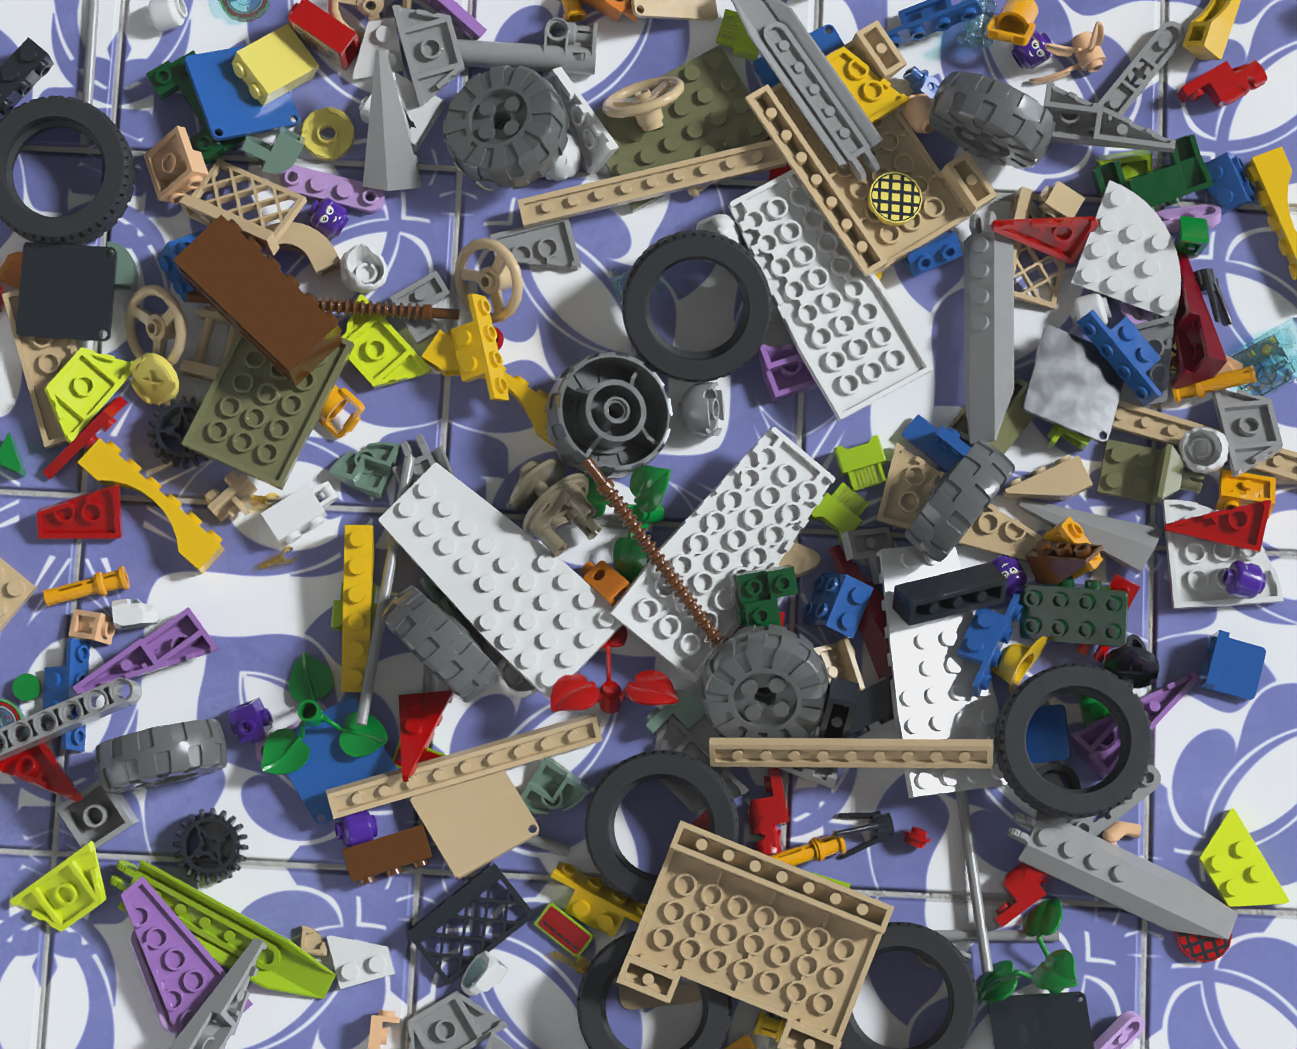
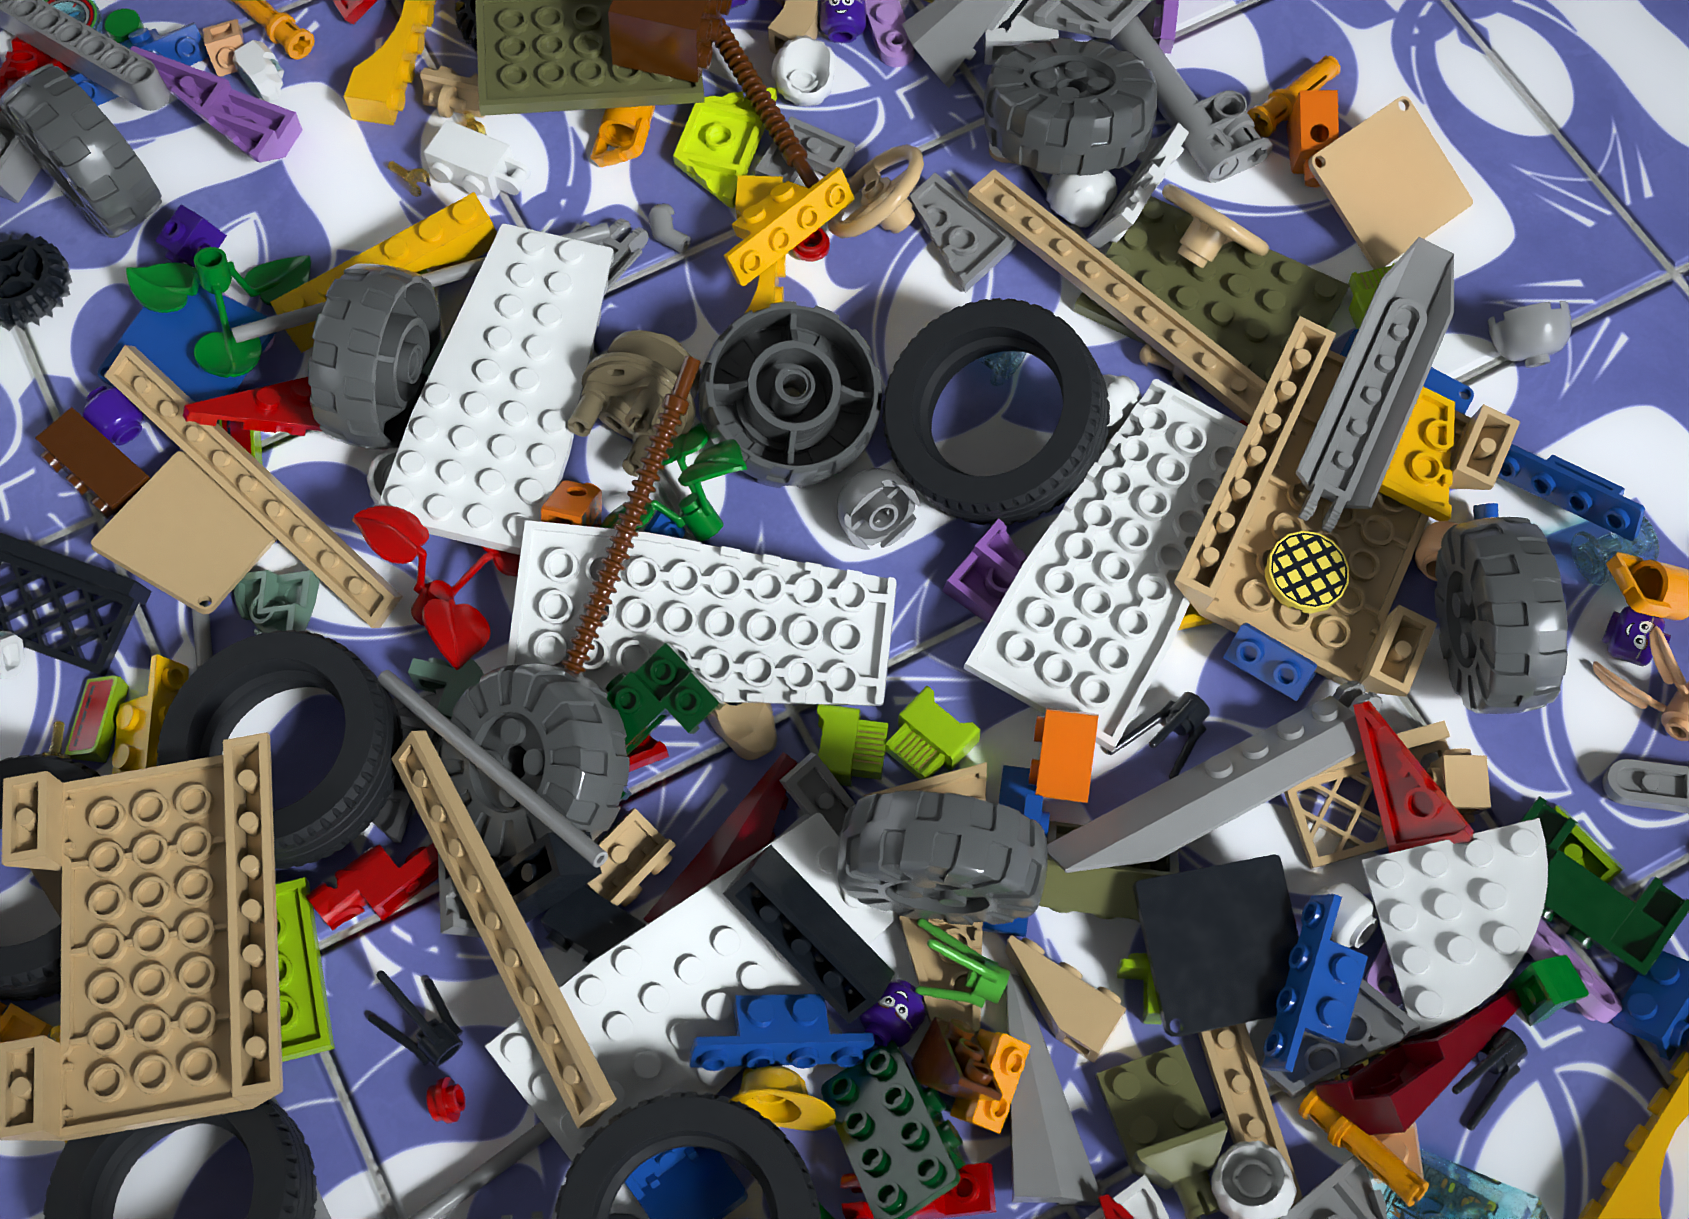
camera: 65 degrees right, 15 degrees down
sand green brick [329,442,402,499] -> none
light orange pin [770,830,846,866] -> none
blue bracket [802,573,873,639] -> none
light grey wedge [1043,82,1176,153] -> none
none -> light grey piece [378,670,608,867]
none -> light grey arm [649,203,691,254]
none -> bright green plant [915,918,1010,1008]
none -> orange brick [1029,707,1099,803]
none -> black plant [1106,692,1210,779]

